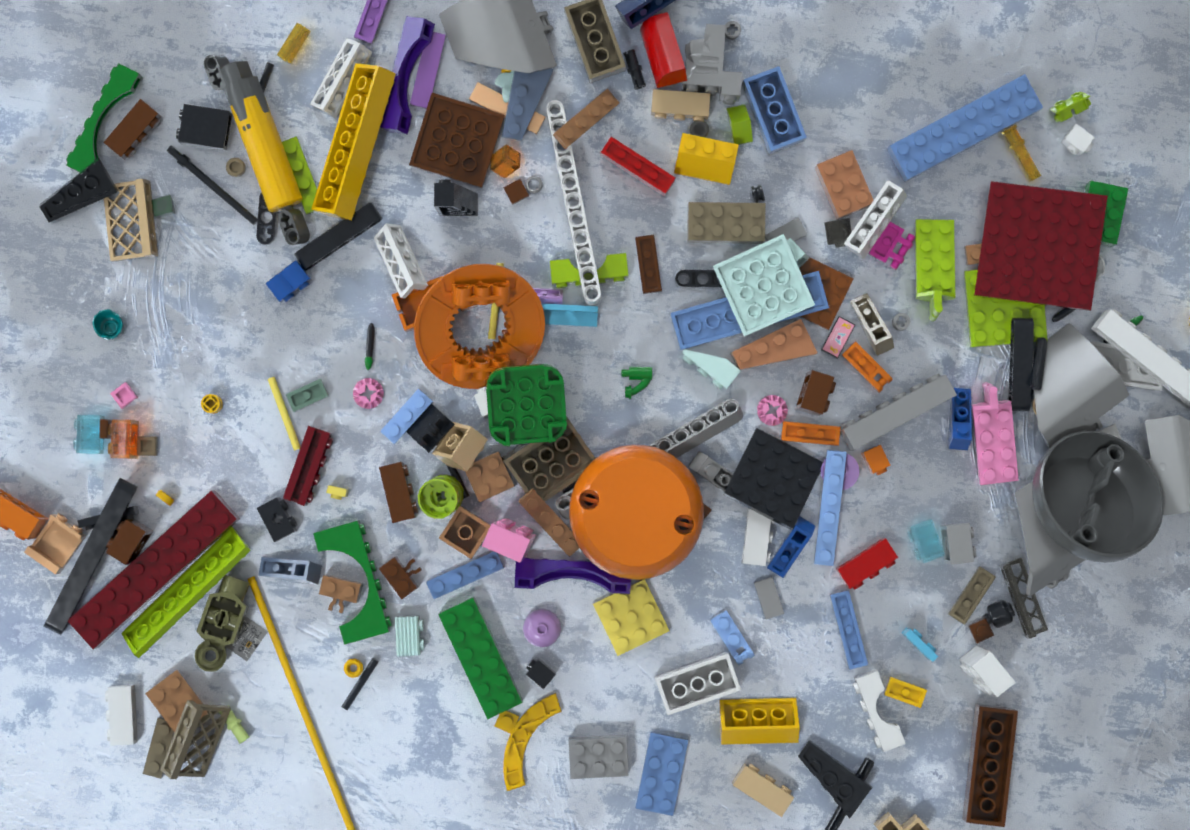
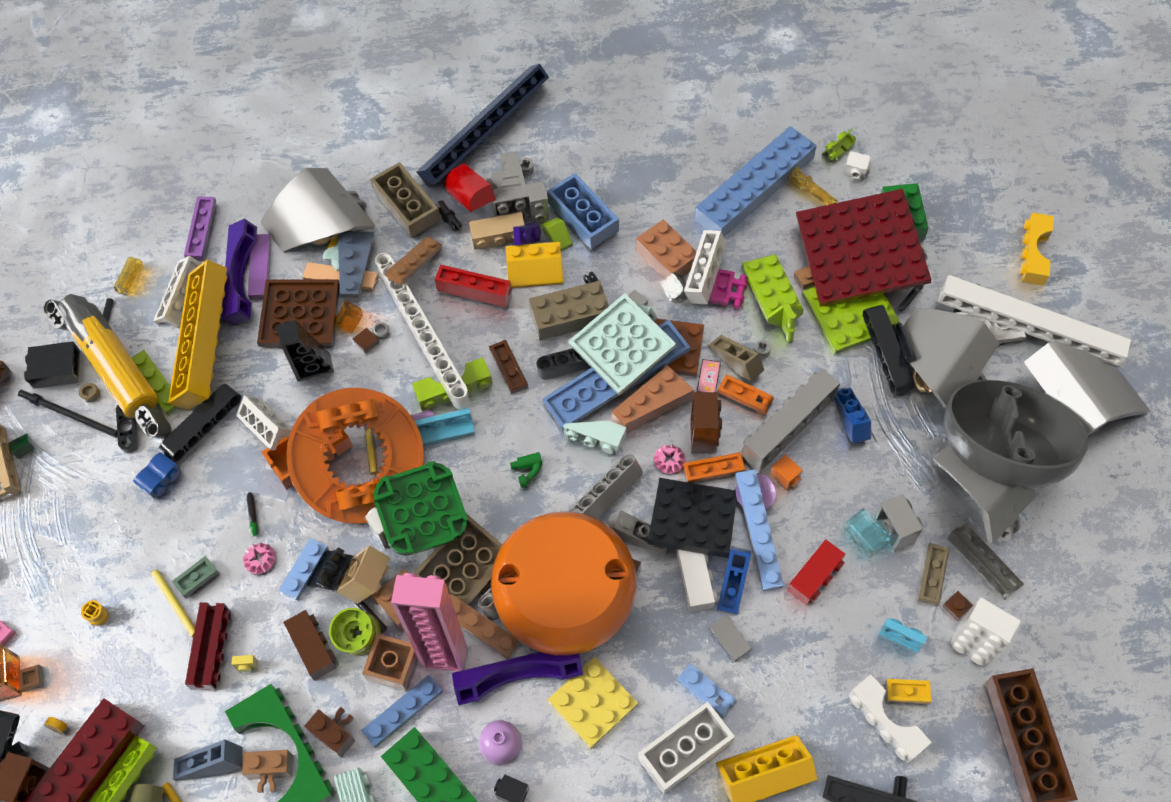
camera: 15 degrees left, 25 degrees down
black brick [257,497,298,542] -> none
medium blue plate [830,590,868,670] -> none
bright pink hinge [971,382,1019,485] -> none
black head [985,600,1015,628] -> none
none -> dark purple plate [513,223,541,245]

